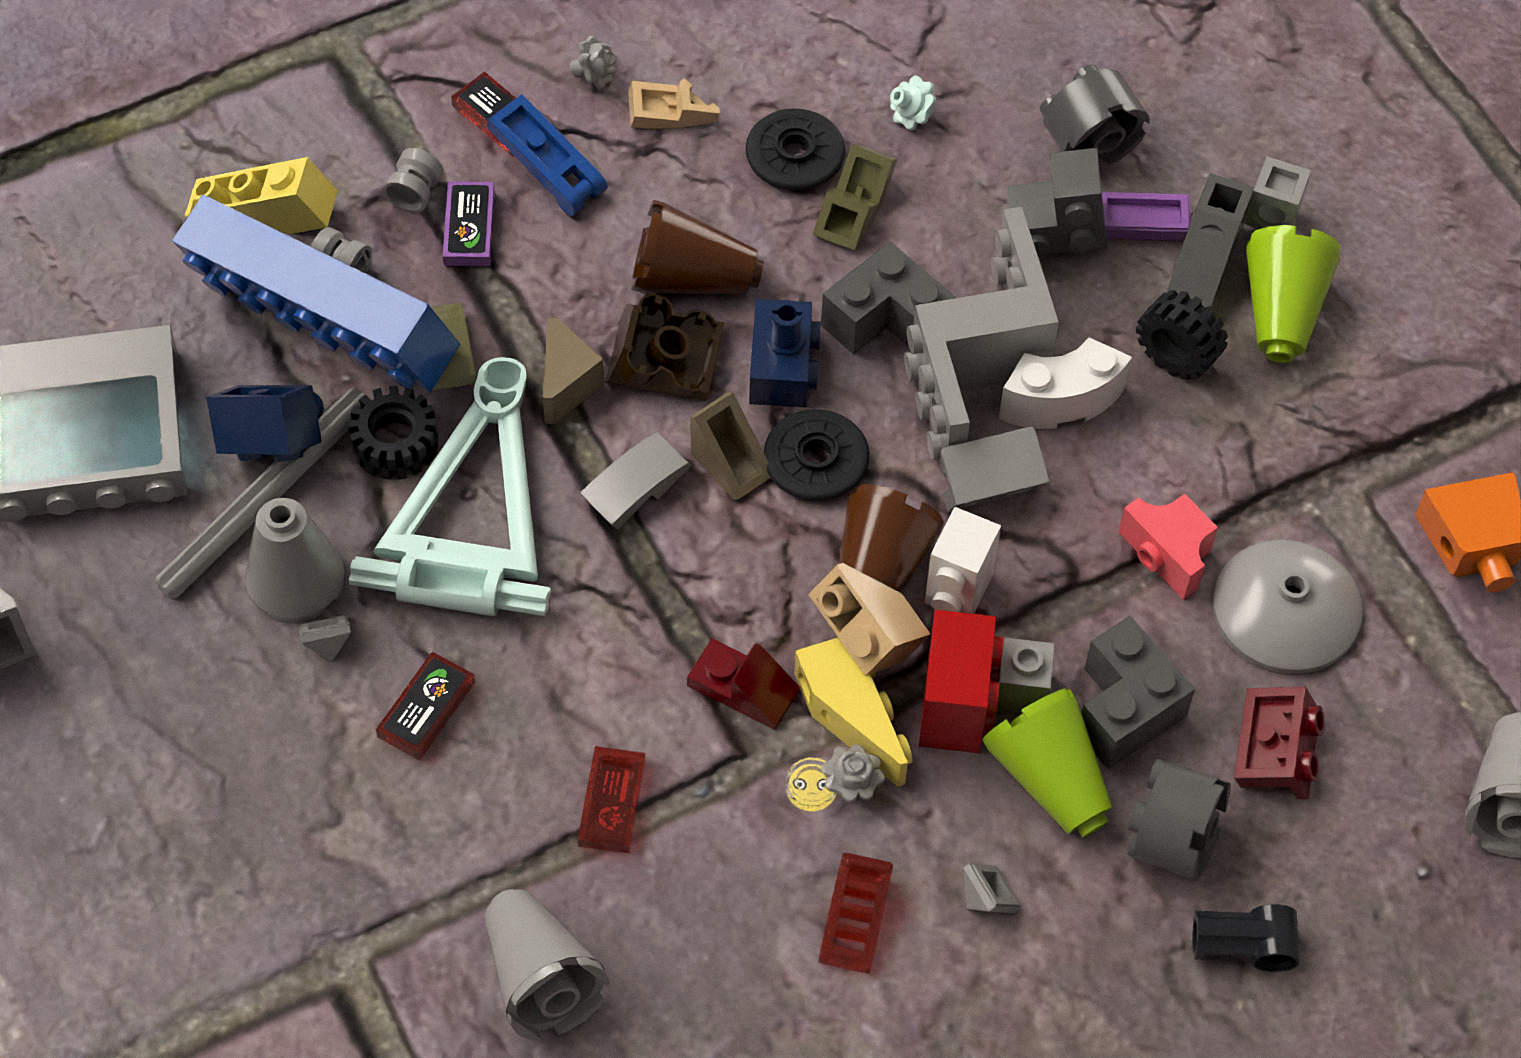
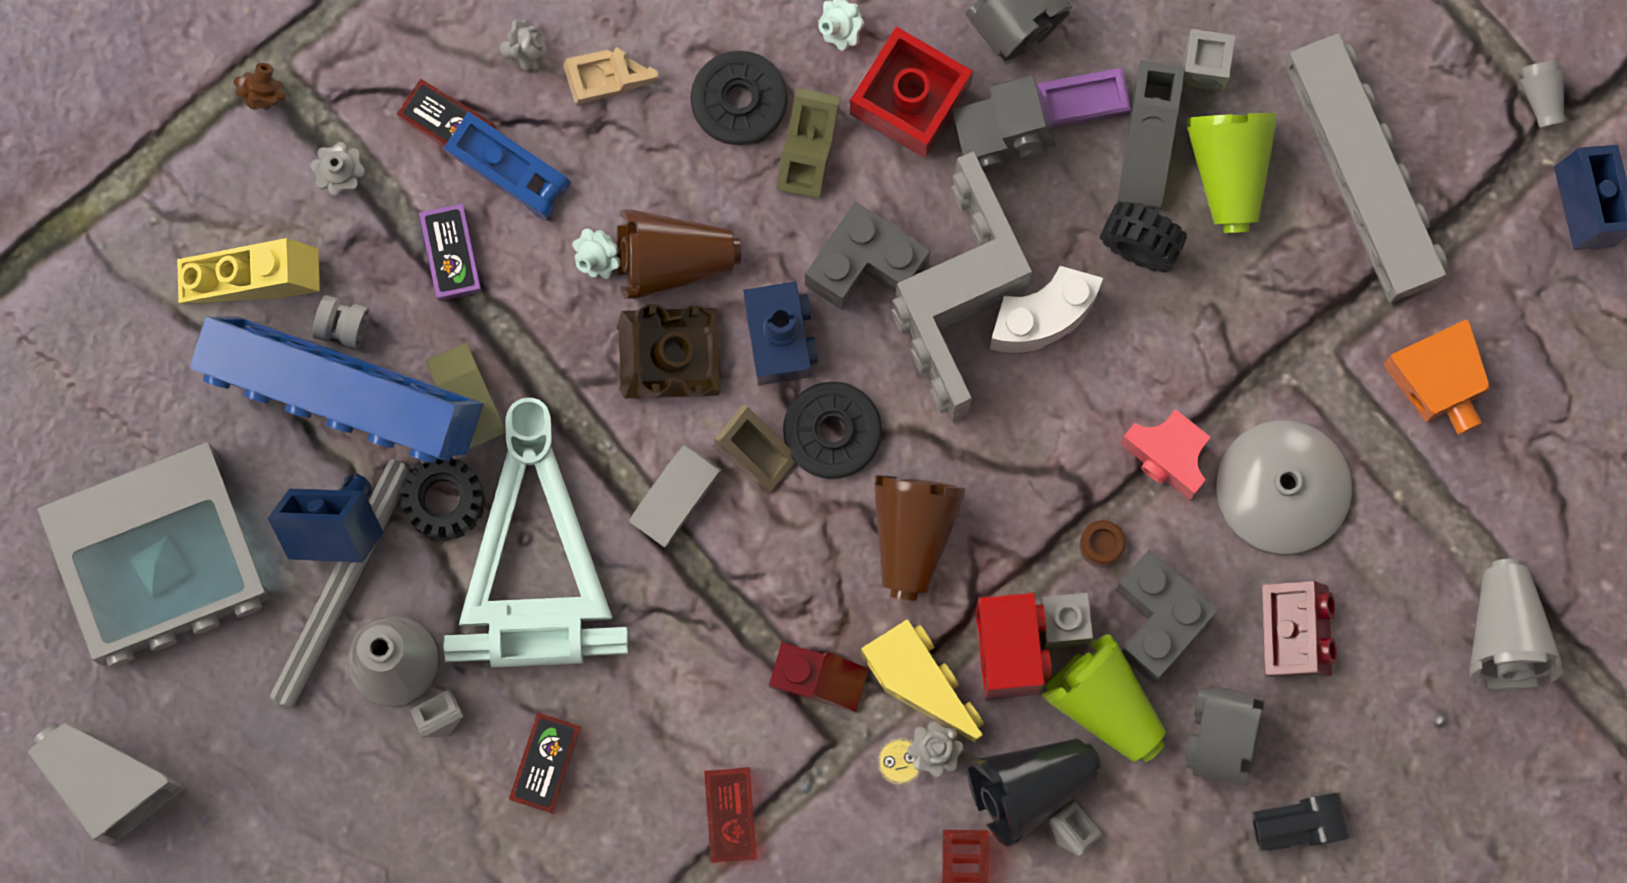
camera: 10 degrees left, 20 degrees up
light grey wheel [383,148,444,213] -> none
dark tan slope [543,318,604,424] -> none
tan slope [808,563,931,676] -> none
white brick [924,507,1001,614] -> none
light grey panel [940,426,1049,512] -> none
none -> reddish brown plant [233,63,286,110]
none -> light grey plant [310,142,365,196]
none -> light aqua plant [572,229,621,279]
none -> red brick [850,26,973,159]
none -> black cone [967,739,1100,847]
none -> reddish brown tile [1079,520,1126,567]
none -> light grey brick [1284,33,1448,304]

